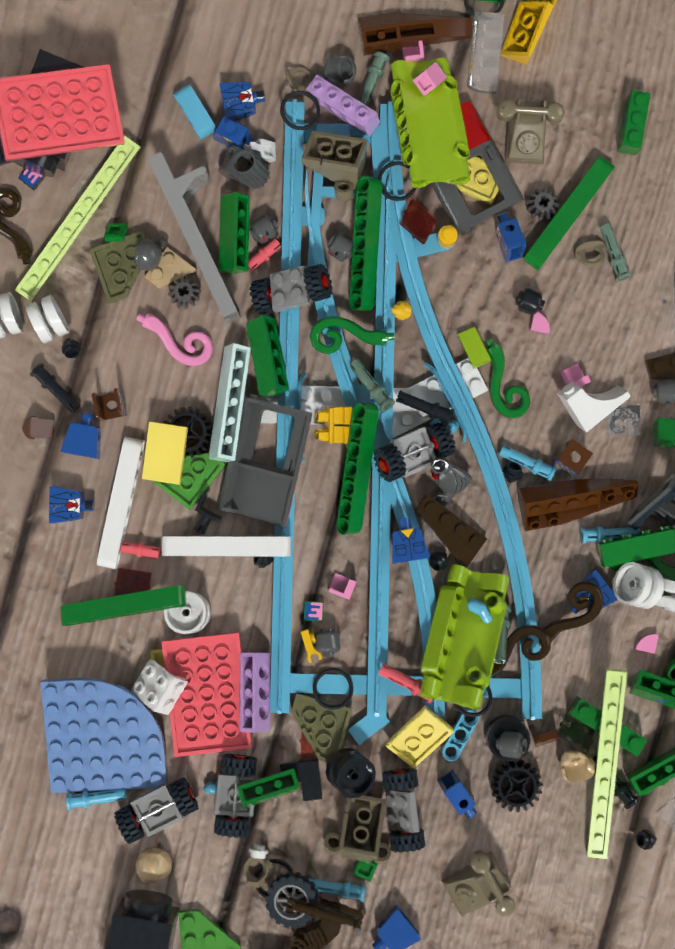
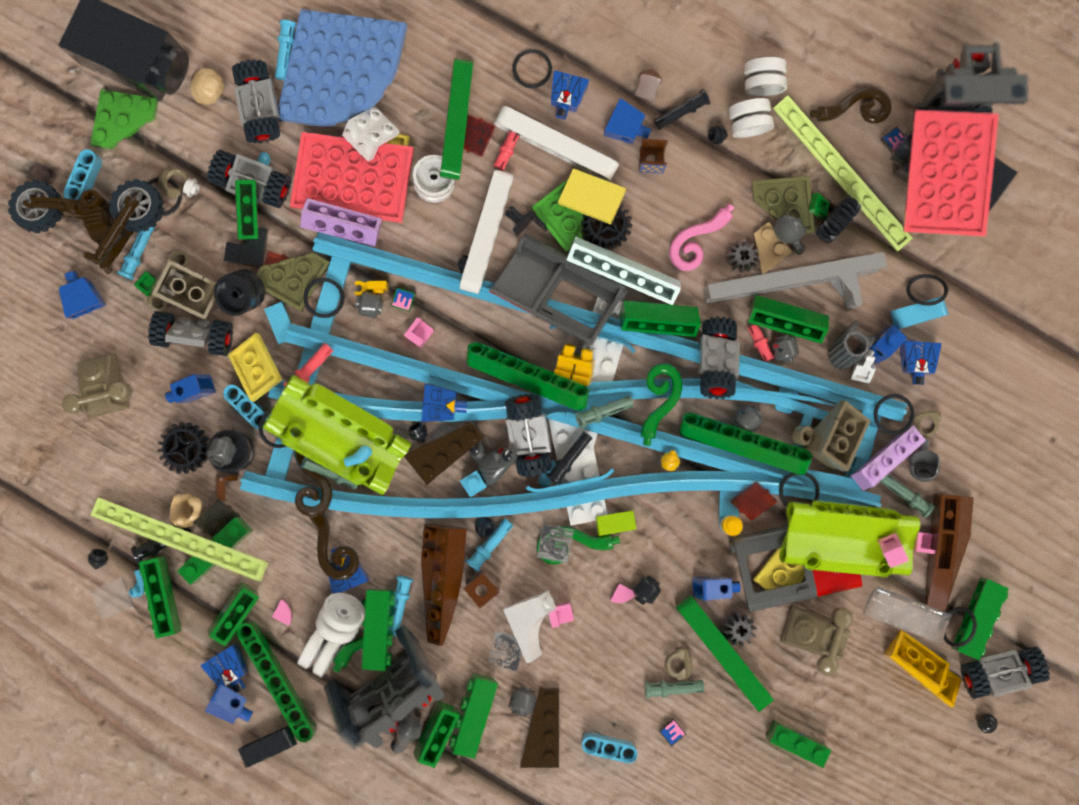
camera: 105 degrees right, 0 degrees up
none -> medium azure arm [129,570,144,598]
none -> medium azure brick [460,470,488,497]
none -> black tyre [512,49,552,88]
none -> clear piece [537,524,574,563]
none -> tile [659,718,686,747]
none -> black gear [816,195,861,244]
none -> black tyre [906,274,948,306]

